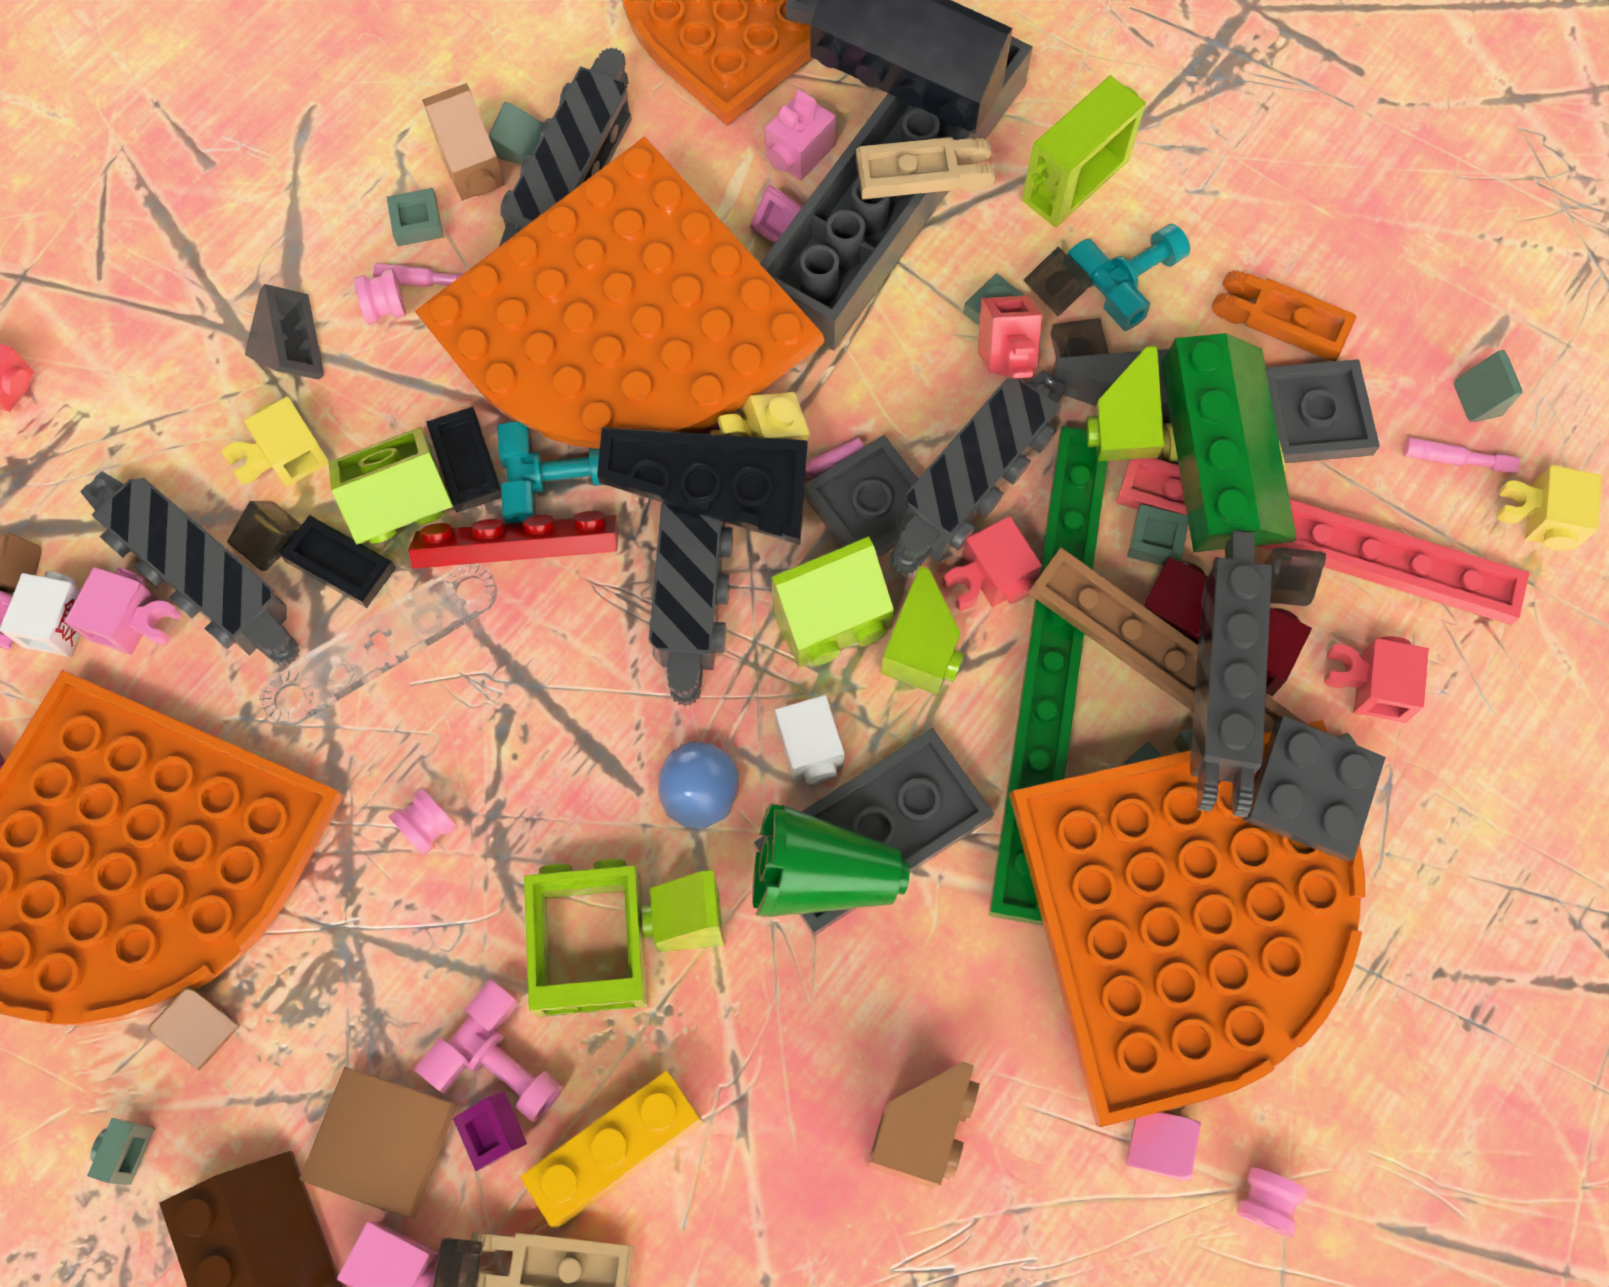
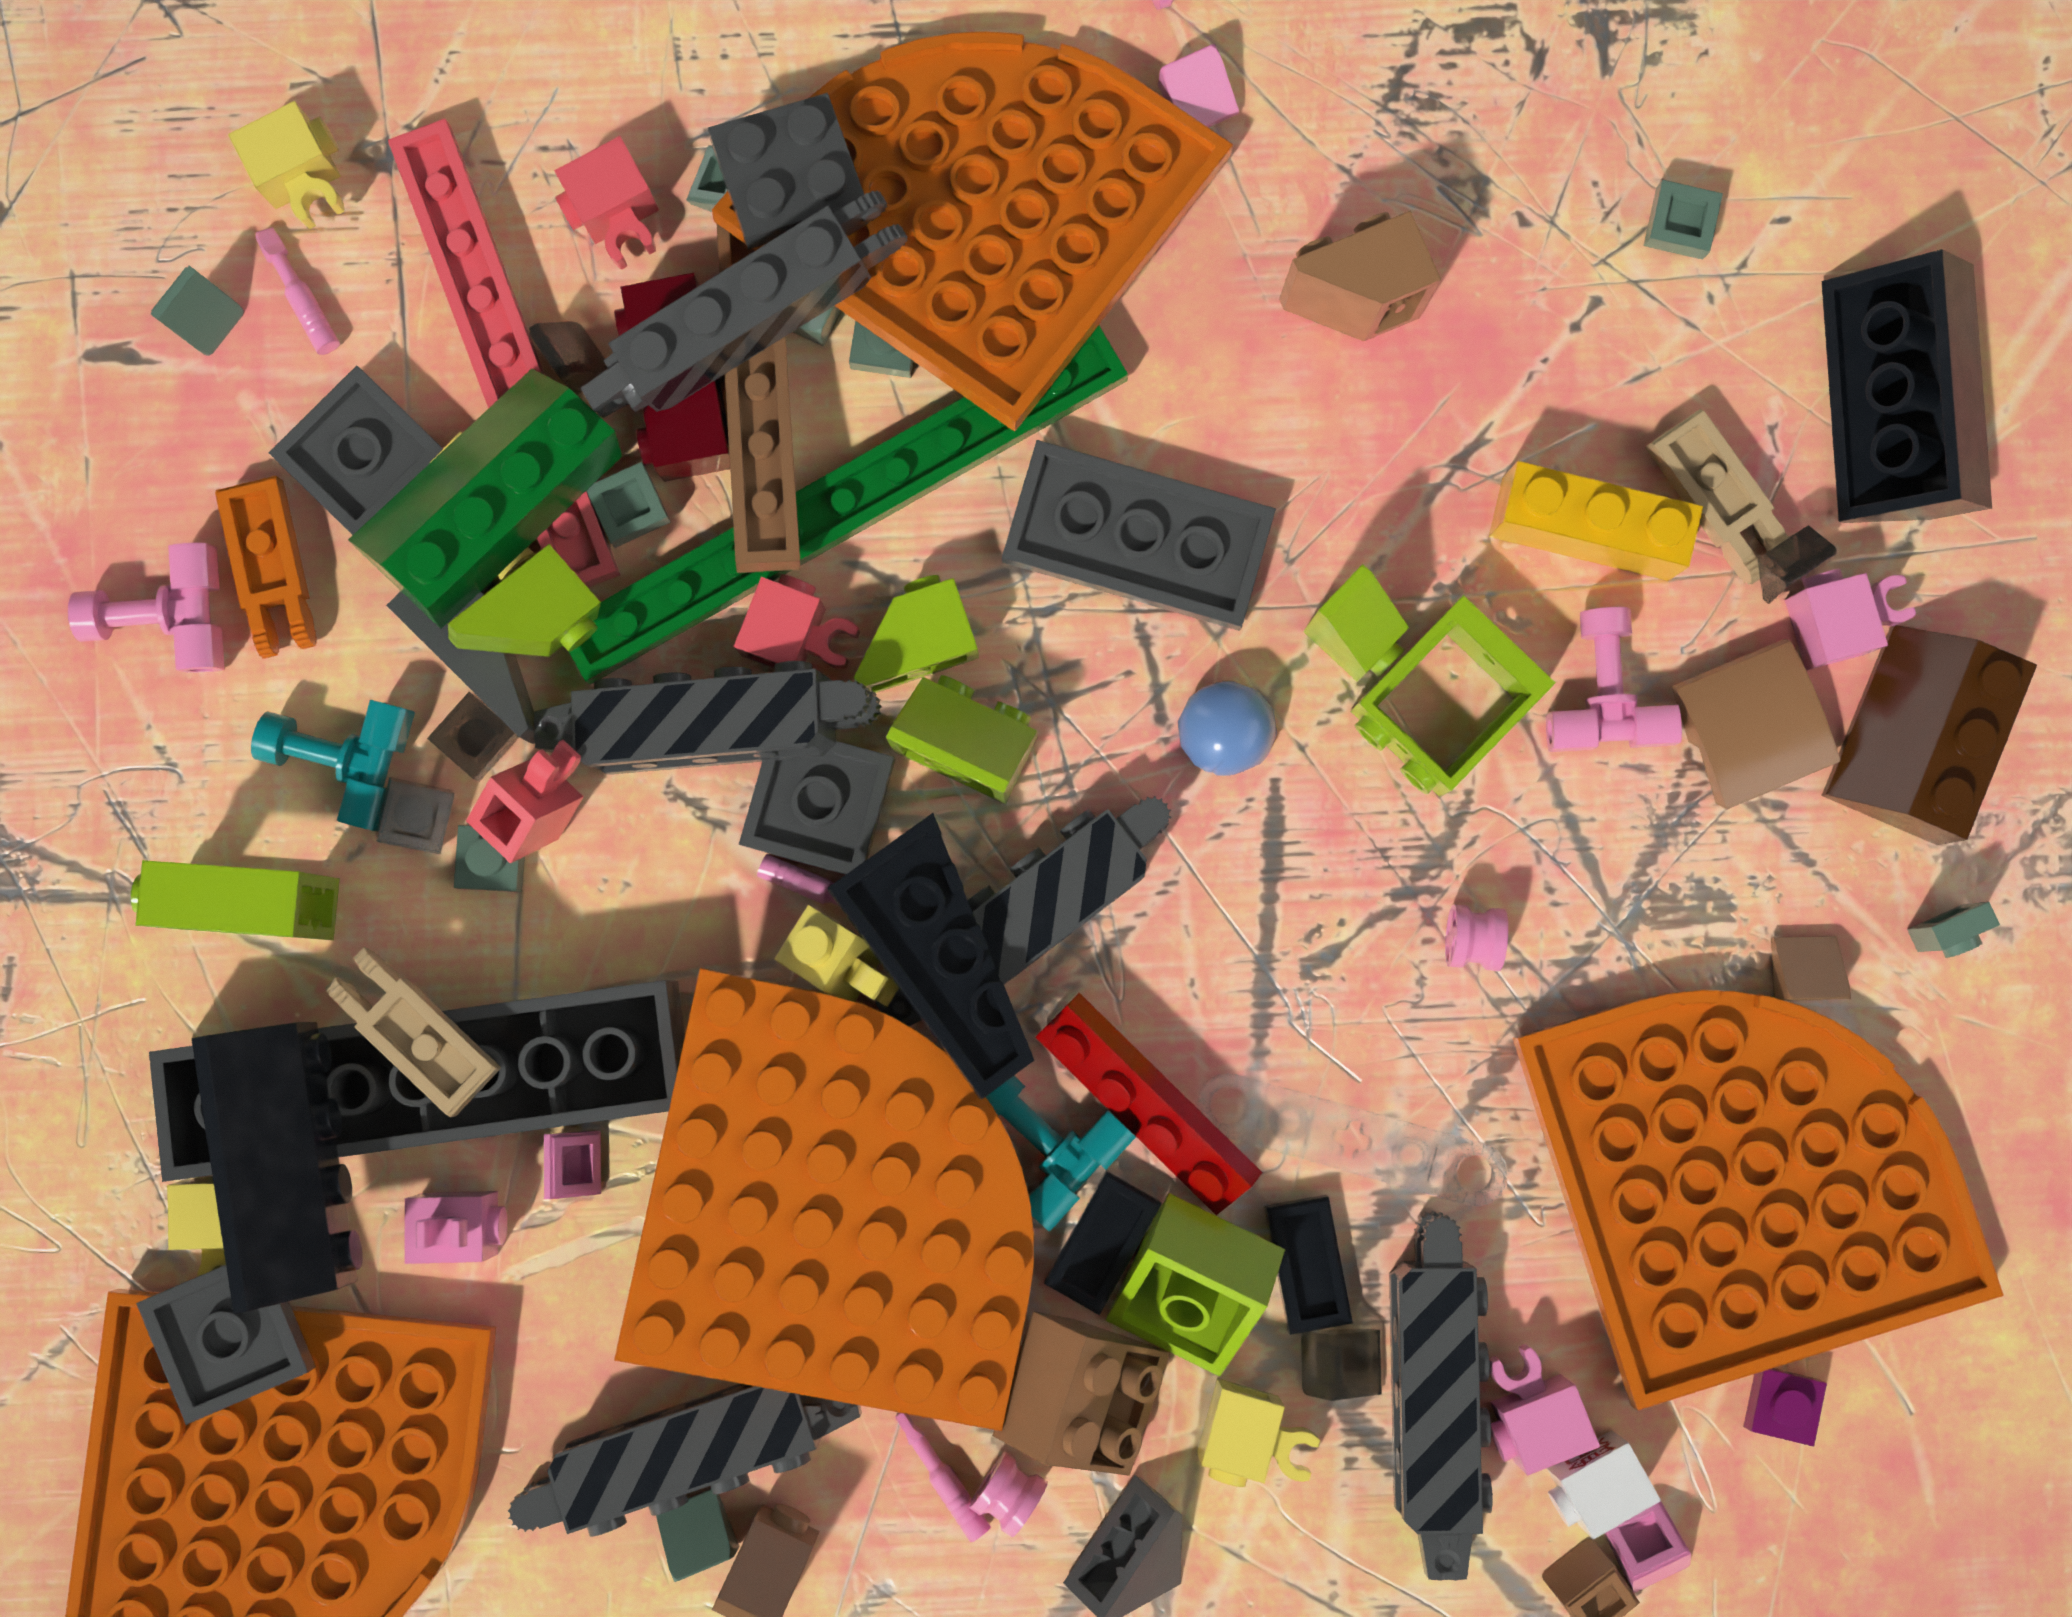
camera: 130 degrees left, 15 degrees up
sand green plate [386,188,444,247] -> none
magenta plate [453,1091,527,1172] -> none
green cone [752,803,910,917] -> none
white brick [775,695,845,785] -> none
none -> bright pink bar [68,543,225,673]
none -> medium nougat slope [992,1311,1170,1476]

